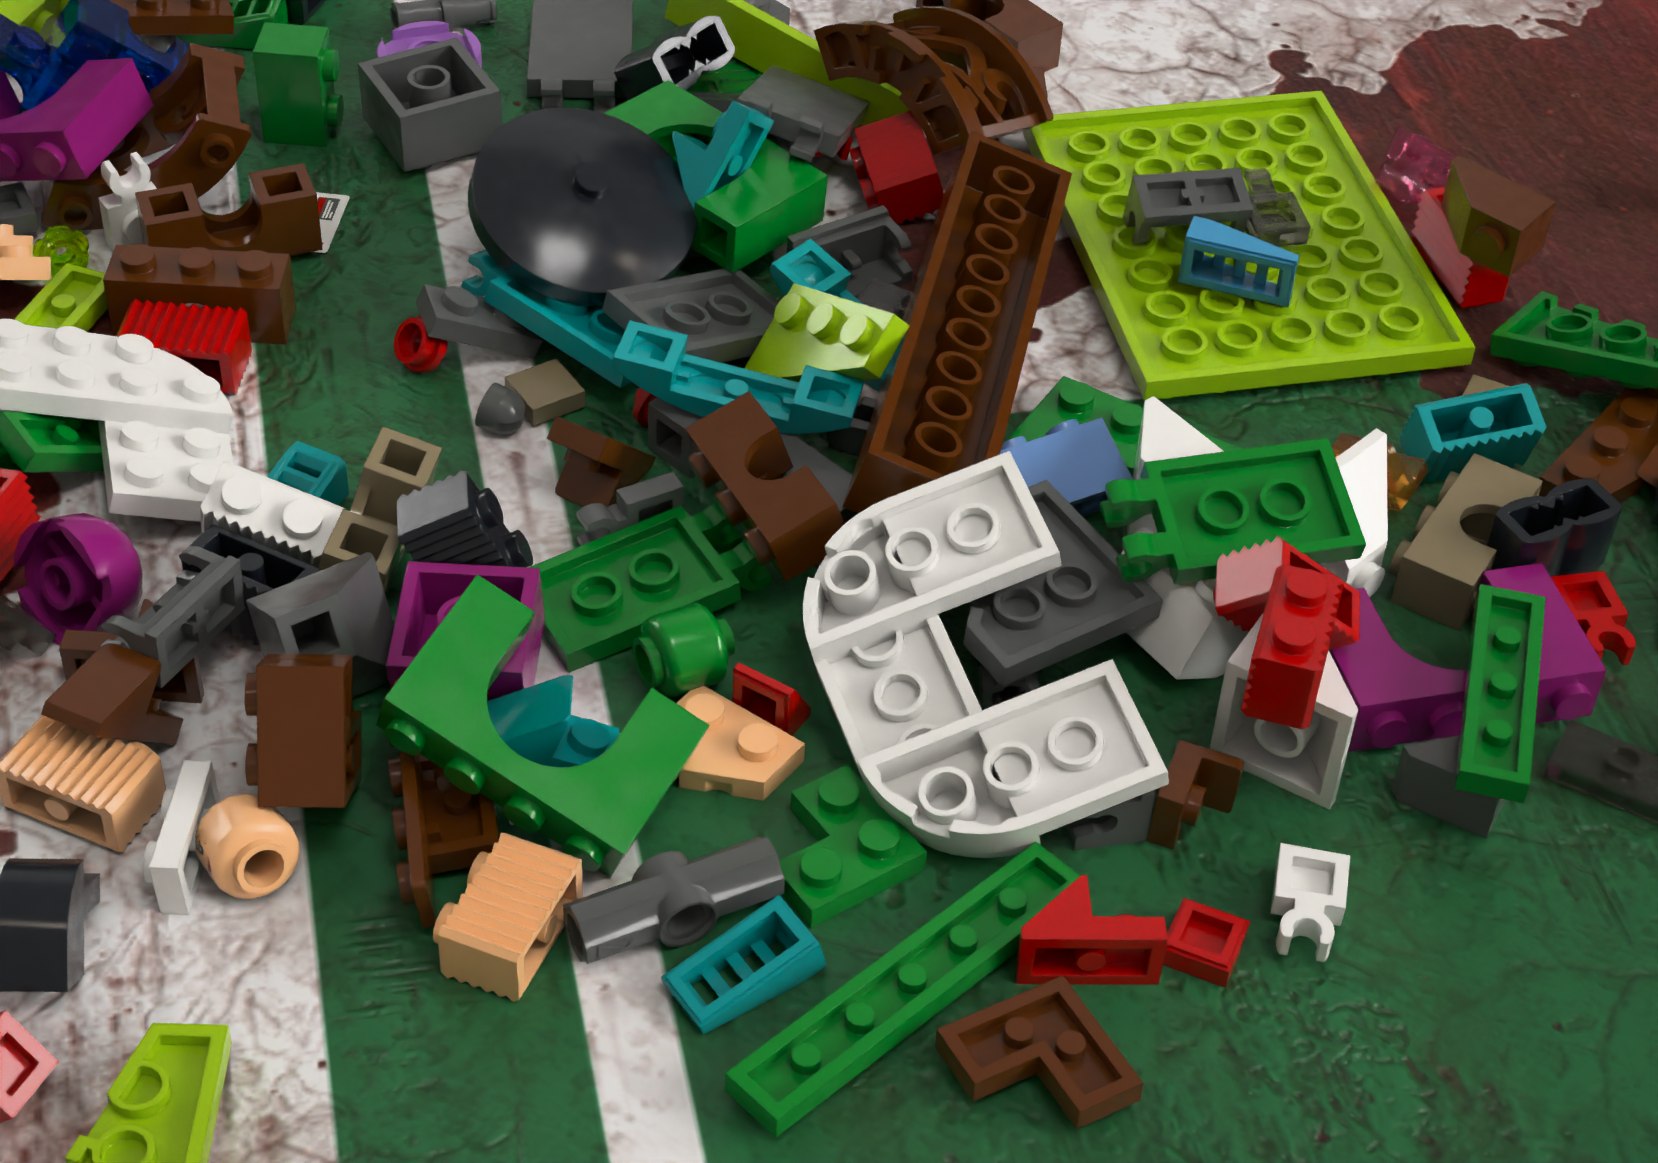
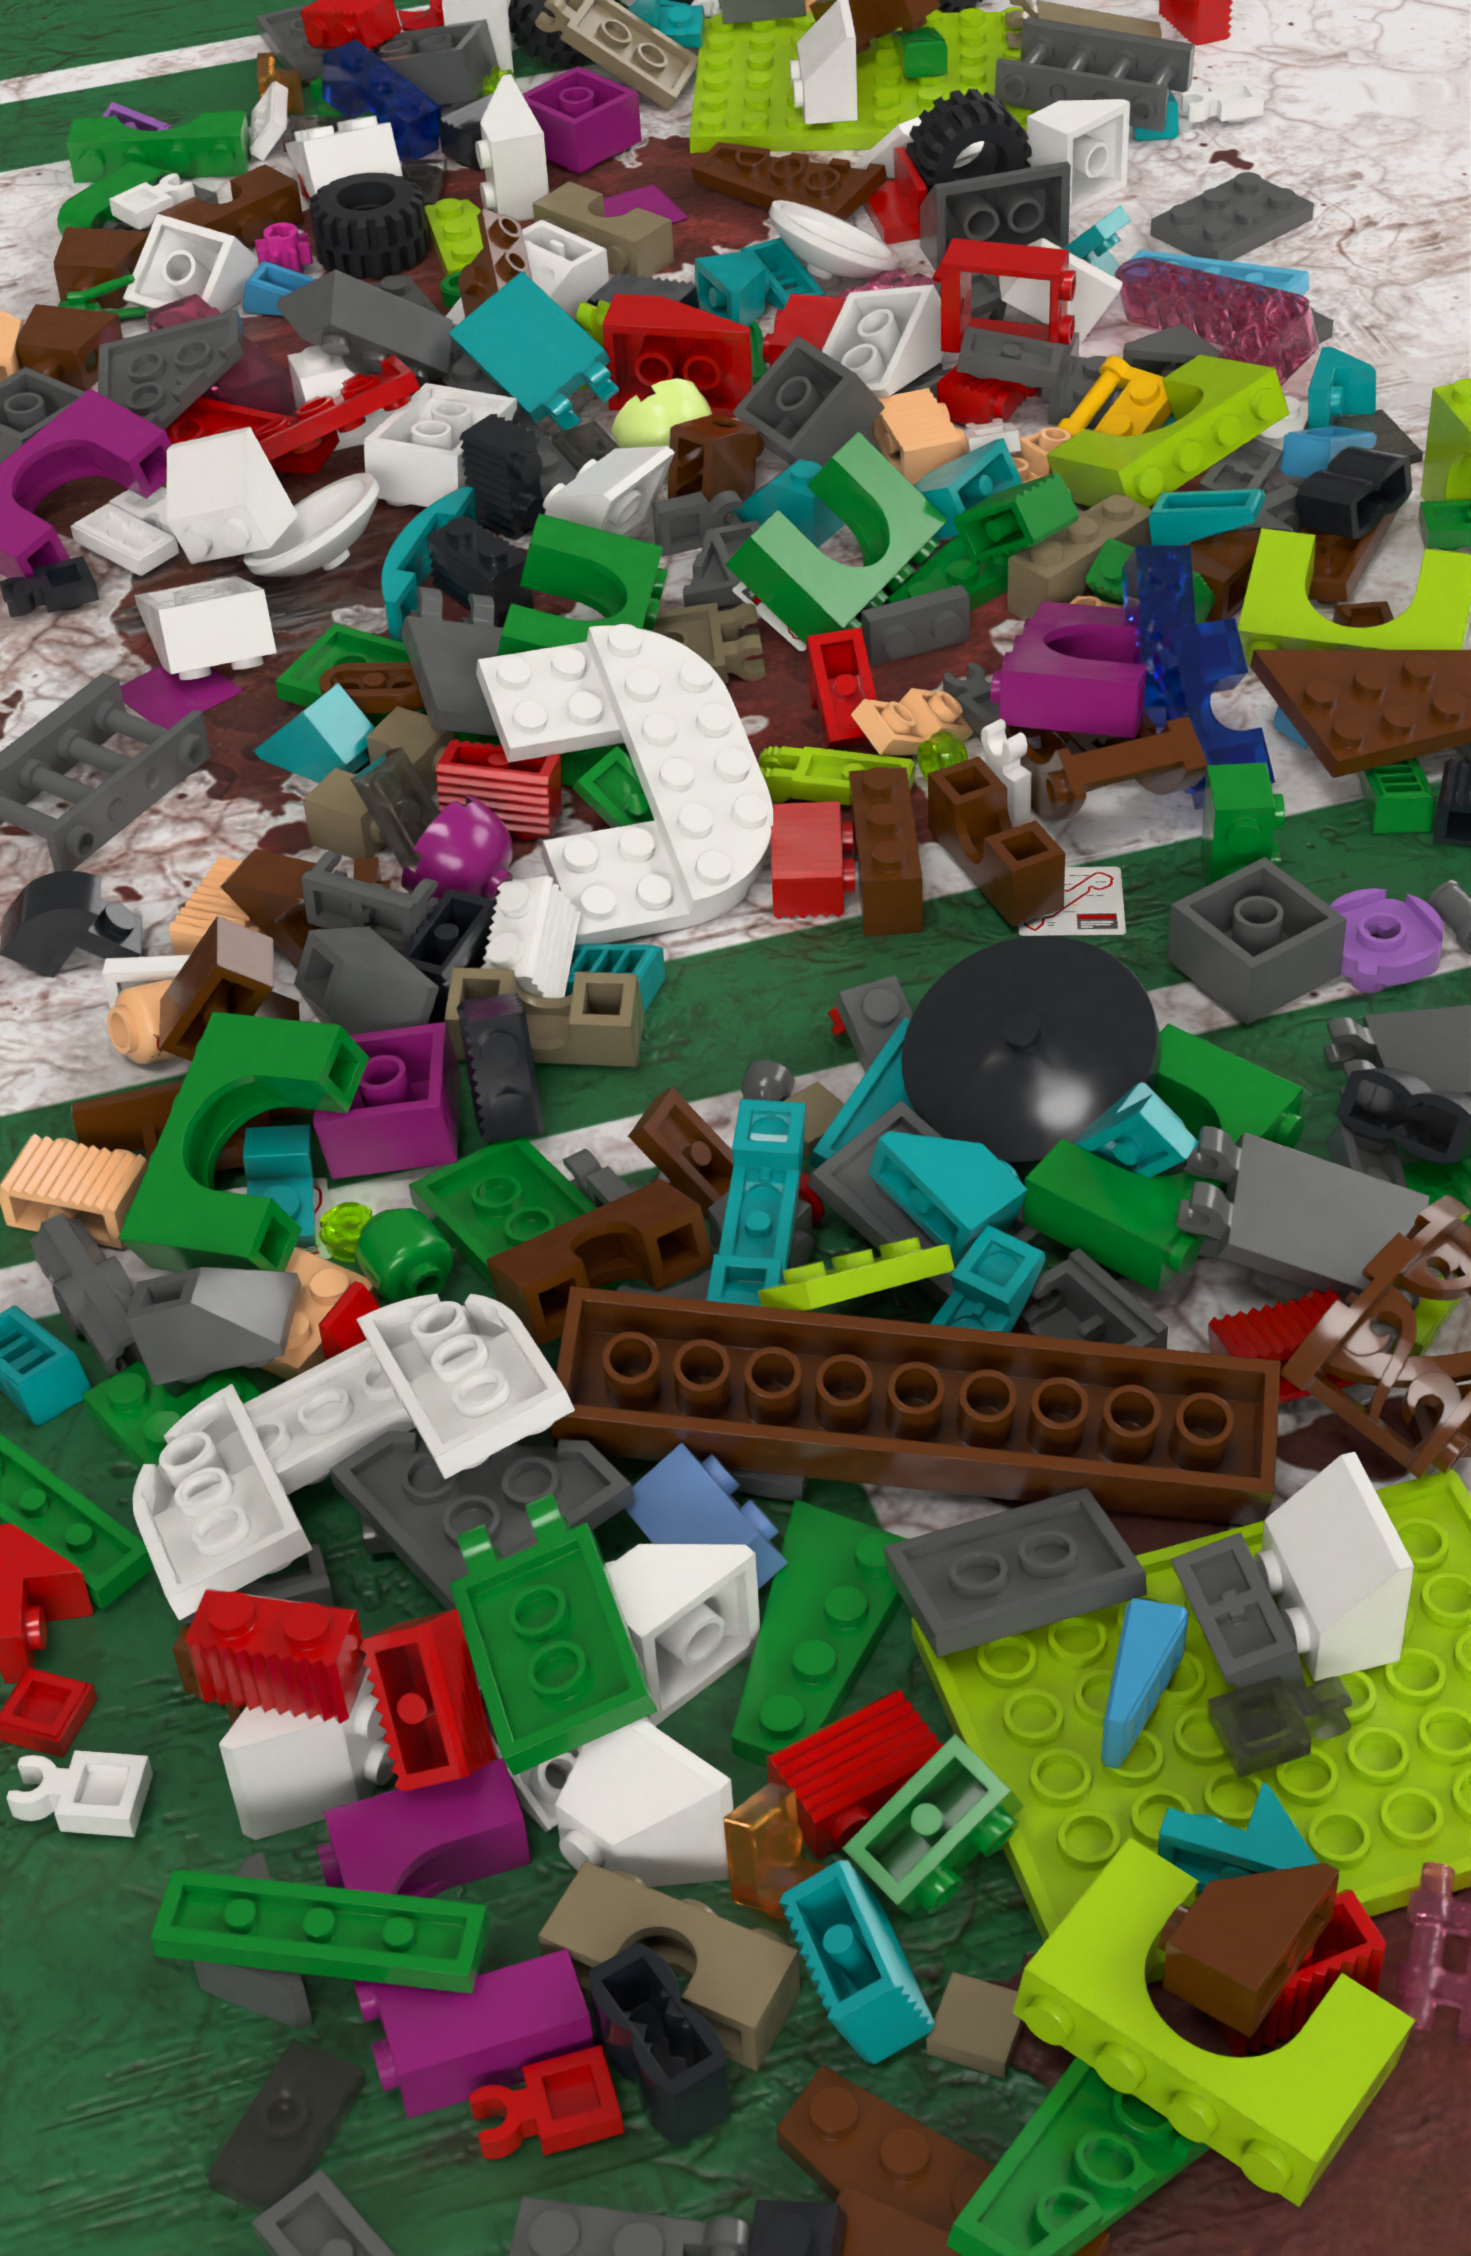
camera: 90 degrees right, 0 degrees up
none -> dark grey slope [125,1267,301,1386]
none -> clear neon green plate [319,1202,375,1262]
none -> red brick [767,1689,943,1860]
none -> green brick [842,1734,1024,1919]
none -> teal slope [868,1131,1028,1265]
none -> dark grey plate [883,1487,1147,1657]
none -> lime arch [1013,1837,1415,2207]
none -> teal slope [1157,1783,1319,1892]
none -> white slope [1253,1452,1414,1681]

